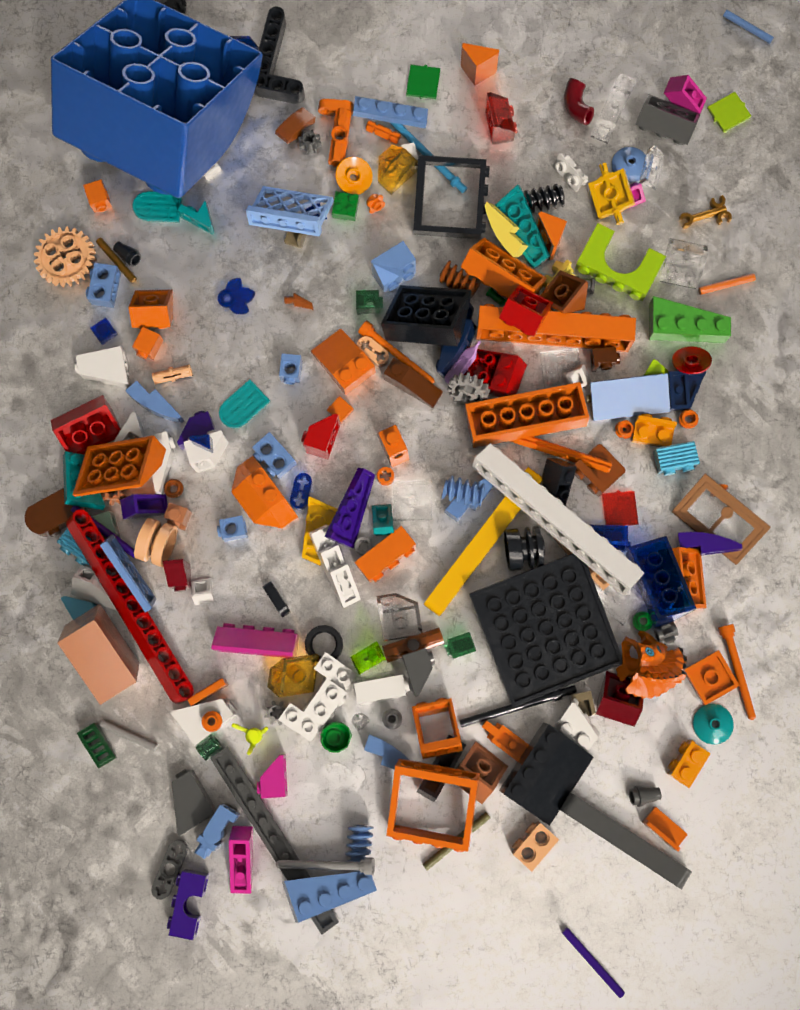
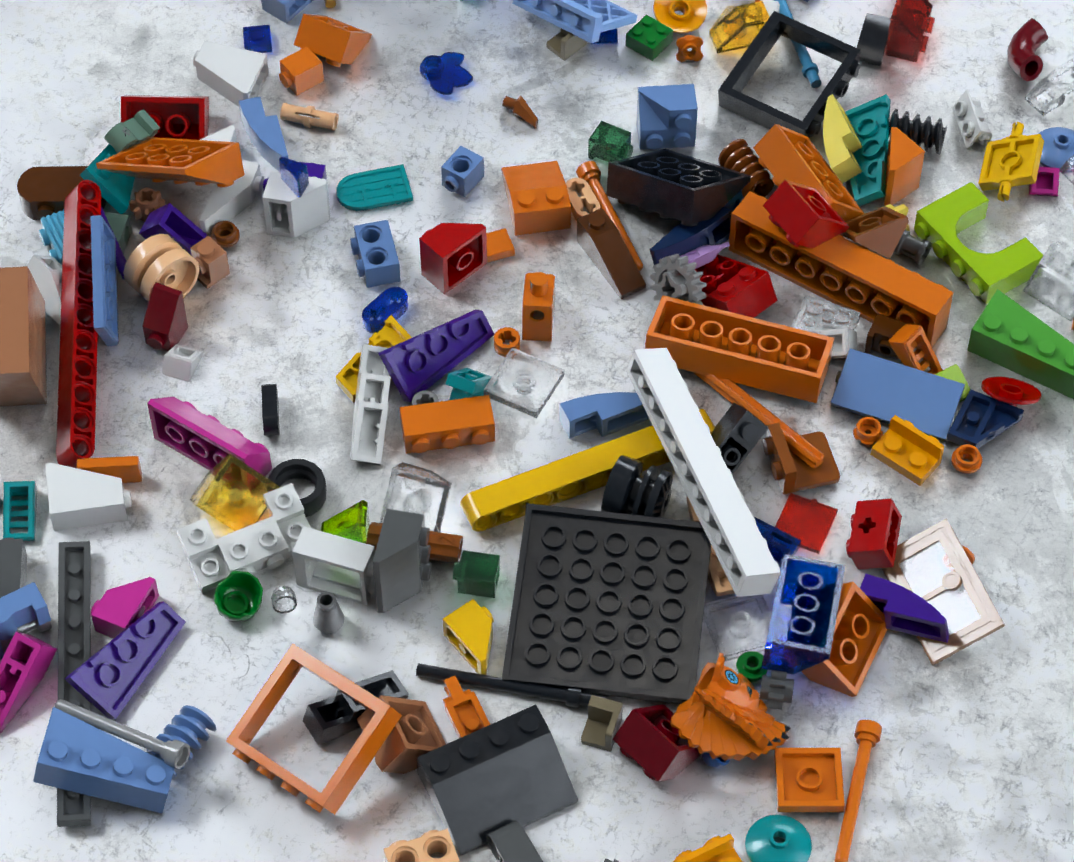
camera: 25 degrees right, 25 degrees down
clear green bush [196,734,223,761] -> none
orange plate [202,711,223,732] -> none
medium blue brick [217,515,248,542] -> none
orange wedge [231,456,298,529] -> none
neon yellow plant [232,723,268,755] -> none
light grey gear [264,701,286,725] -> none
medium blue slope [364,734,409,770] -> none
orange window [412,698,463,759] -> none
olive bar [422,812,491,871] -> none
medium blue piece [441,475,485,507] -> none
white wing [554,698,600,751] -> none
medium azure brick [653,441,700,476] -> none
none -> teal slope [3,481,37,541]
none -> dark purple wing [65,601,186,720]
none -> sand green leg [104,109,160,153]
none -> yellow slope [443,599,494,675]
none -> red brick [846,498,902,570]
none -> black slope [857,13,893,66]
none -> orange slope [889,324,943,375]

